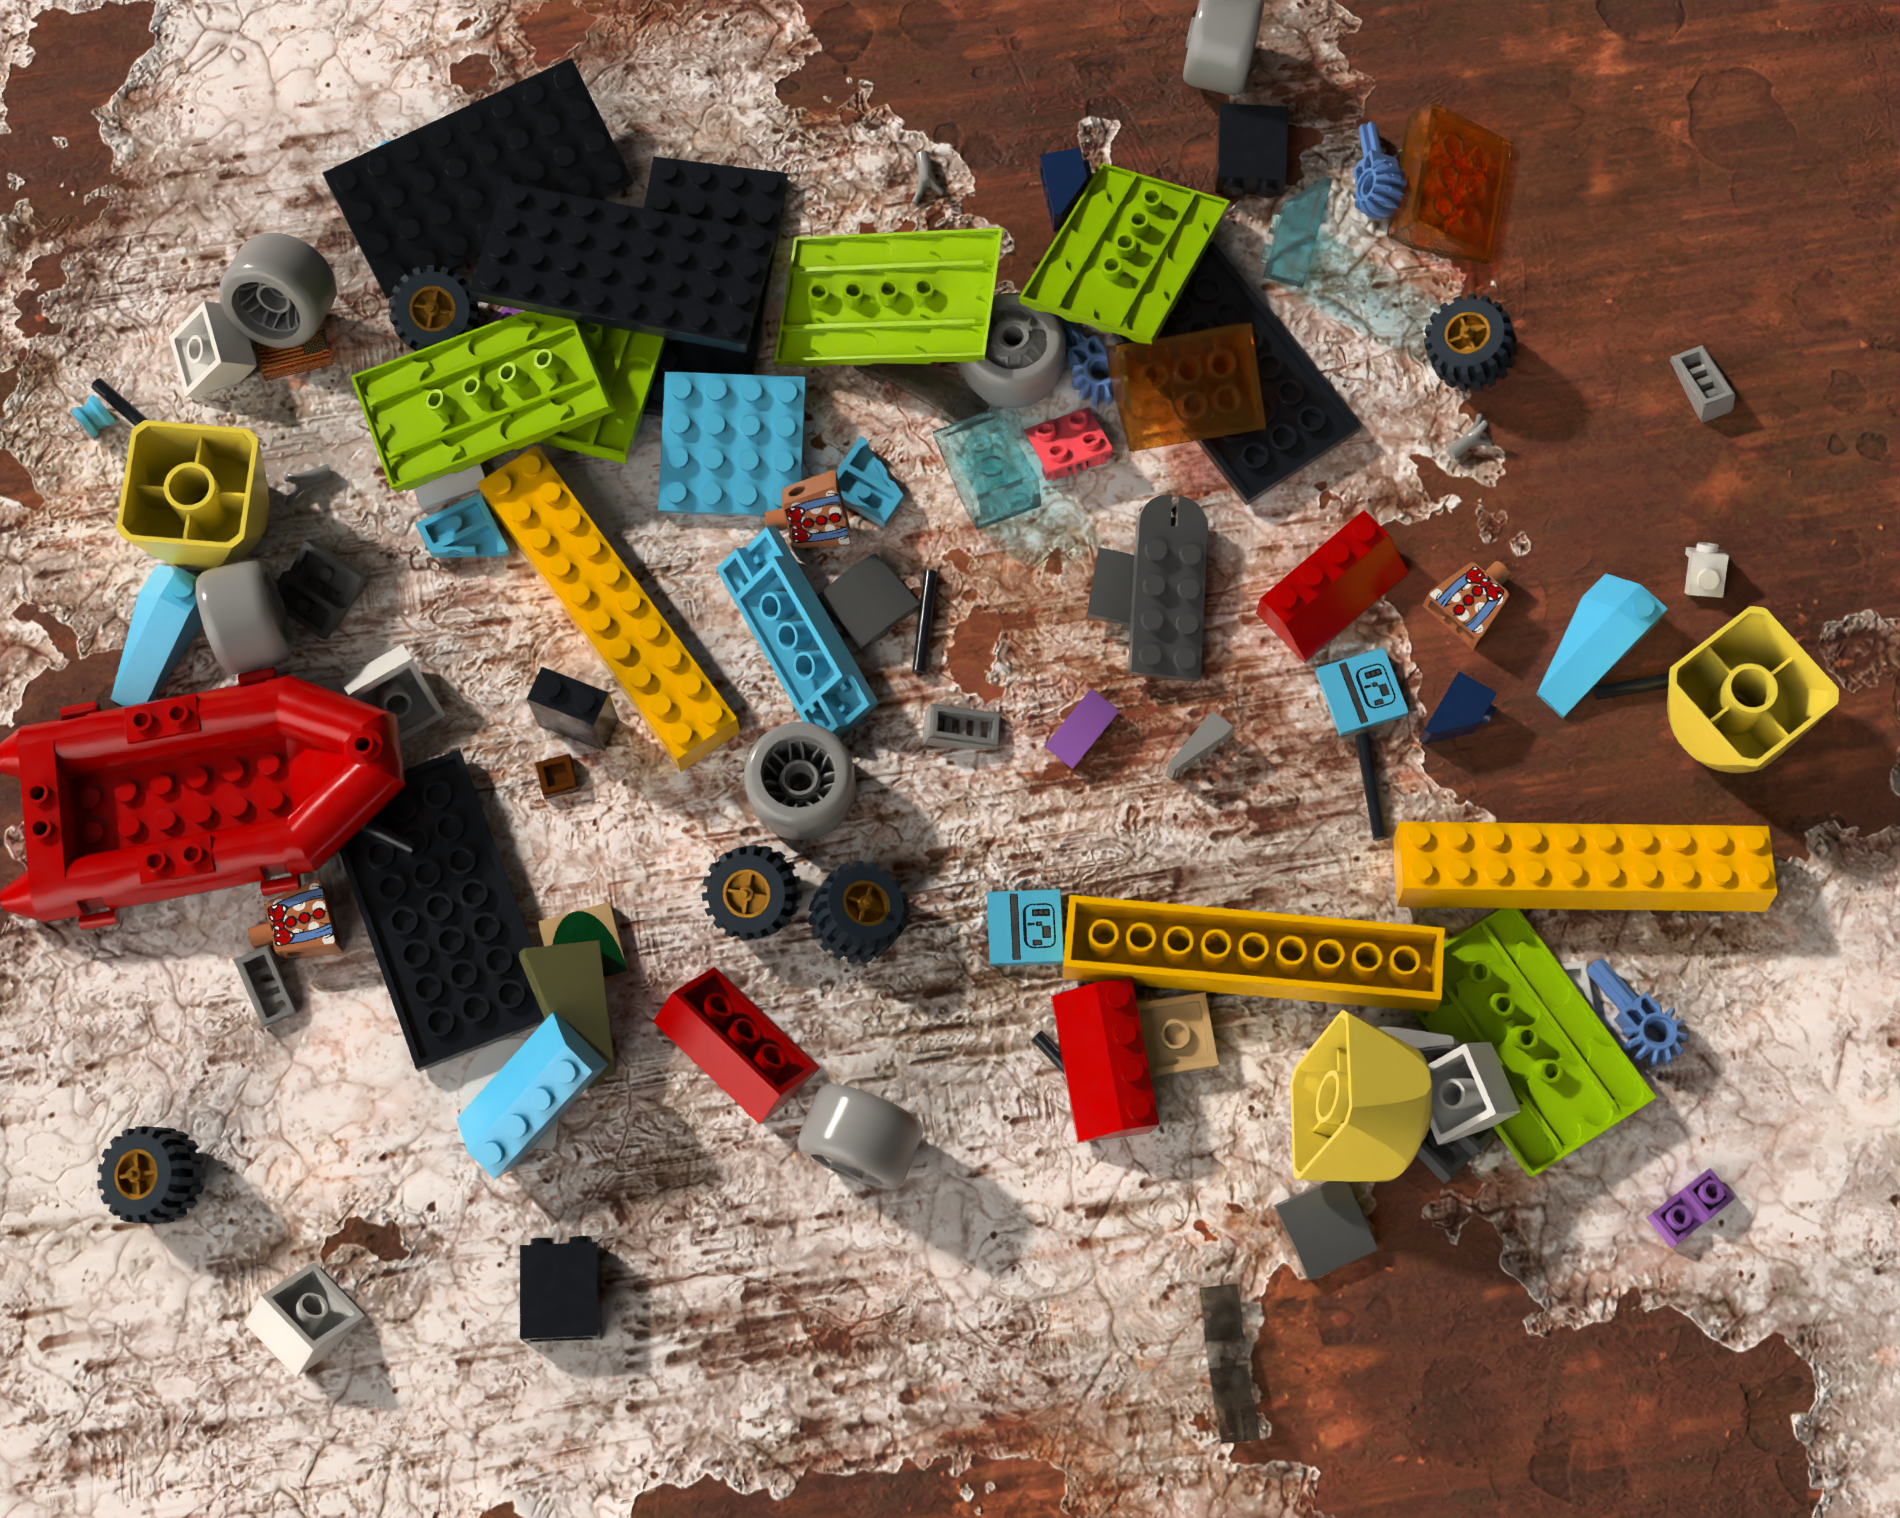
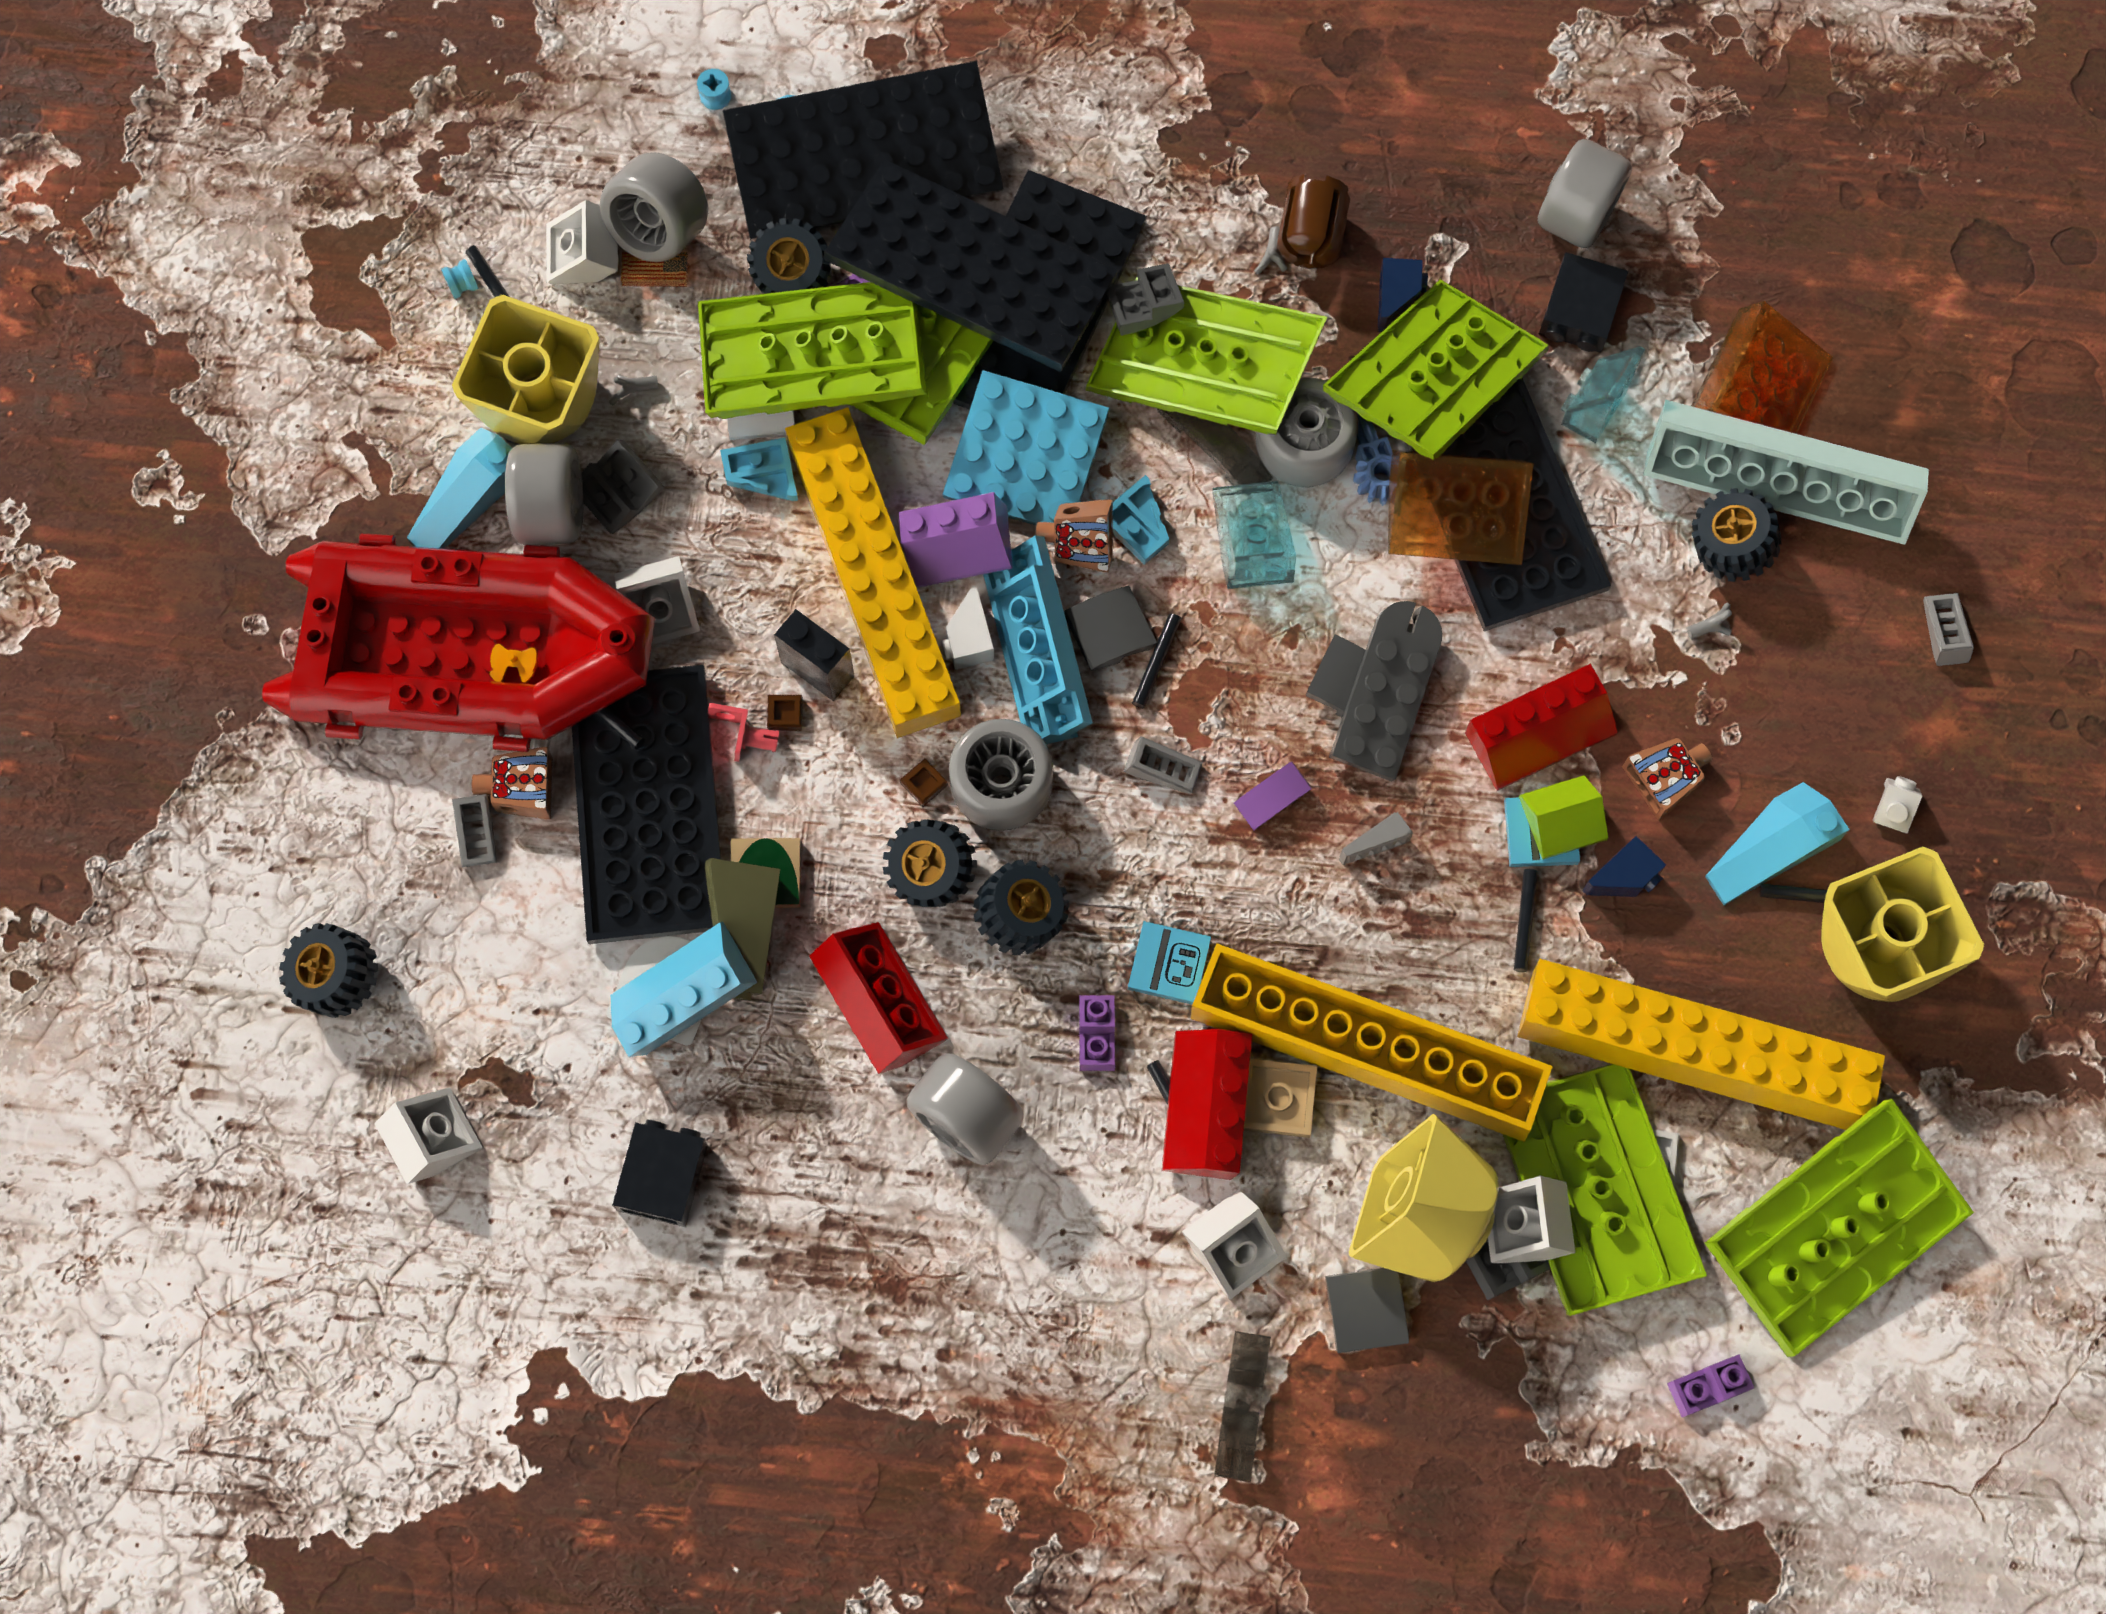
camera: 15 degrees right, 0 degrees up
coral hinge [1024,407,1114,482] -> none
medium blue gear [1353,122,1407,220] -> none
light grey slope [1378,1025,1463,1057] -> none
medium blue gear [1586,958,1688,1067] -> none
none -> light orange piece [490,644,539,683]
none -> medium azure wheel [697,69,731,110]
none -> coral bracket [708,703,780,762]
none -> medium lavender slope [899,492,1013,588]
none -> reddish brown tile [900,758,948,807]
none -> white slope [941,587,994,670]
none -> medium lavender slope [1079,995,1115,1071]
none -> dark grey slope [1107,263,1184,336]
none -> white slope [1182,1189,1287,1300]
none -> reddish brown cylinder [1277,174,1350,269]
none -> lime slope [1519,775,1608,860]
none -> light aqua brick [1643,400,1929,545]
none -> lime piece [1704,1099,1974,1357]

